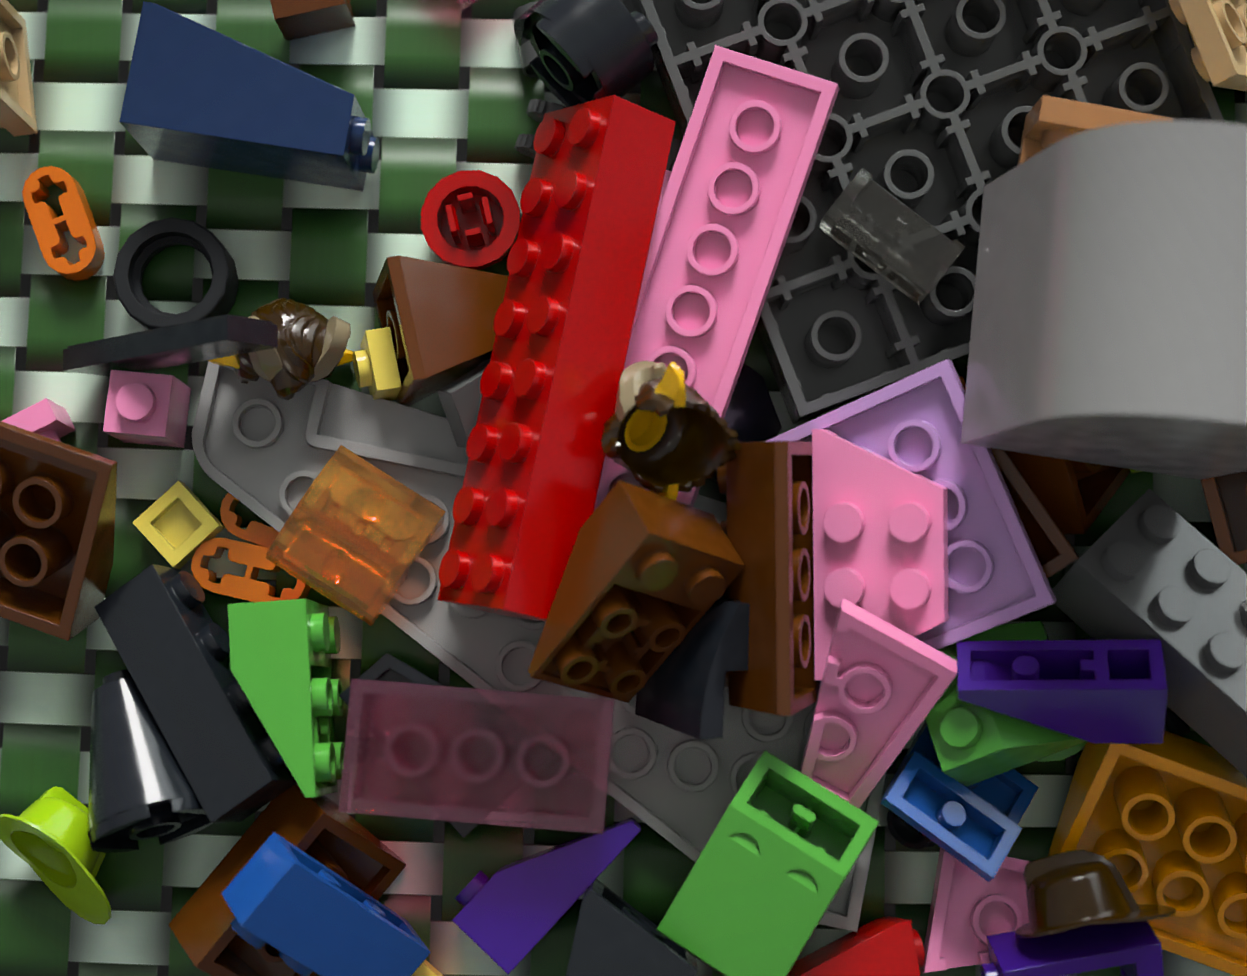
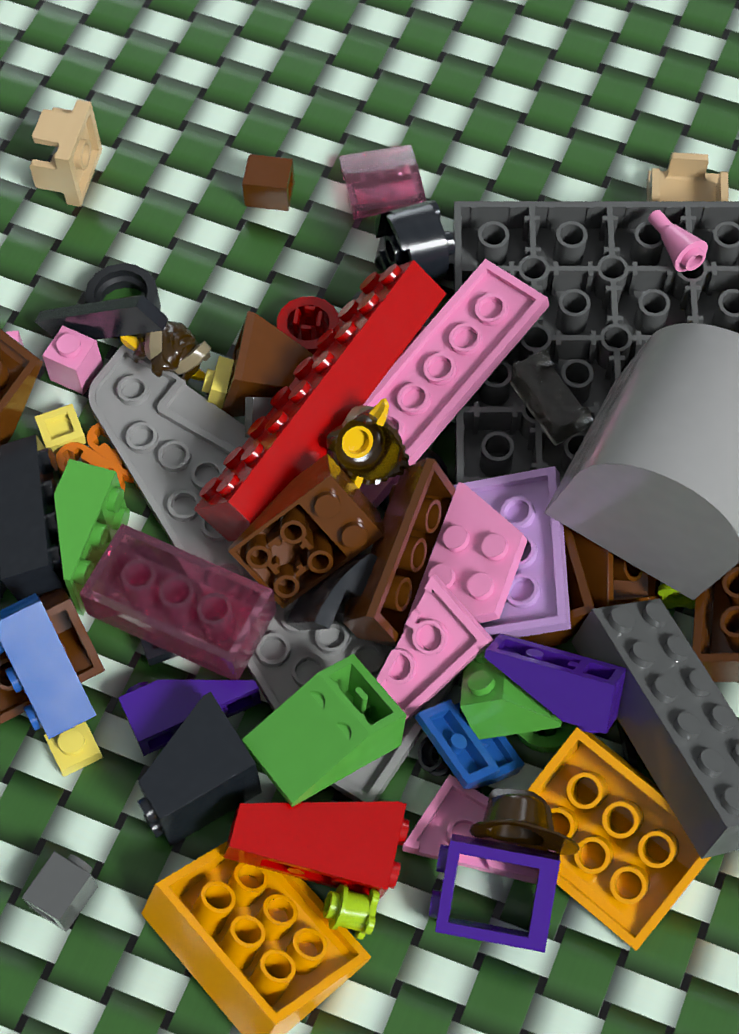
camera: 15 degrees right, 20 degrees down
orange beam [22,166,105,281] -> none
dark blue slope [119,1,380,191] -> none
clear orange slope [266,445,446,626] -> none

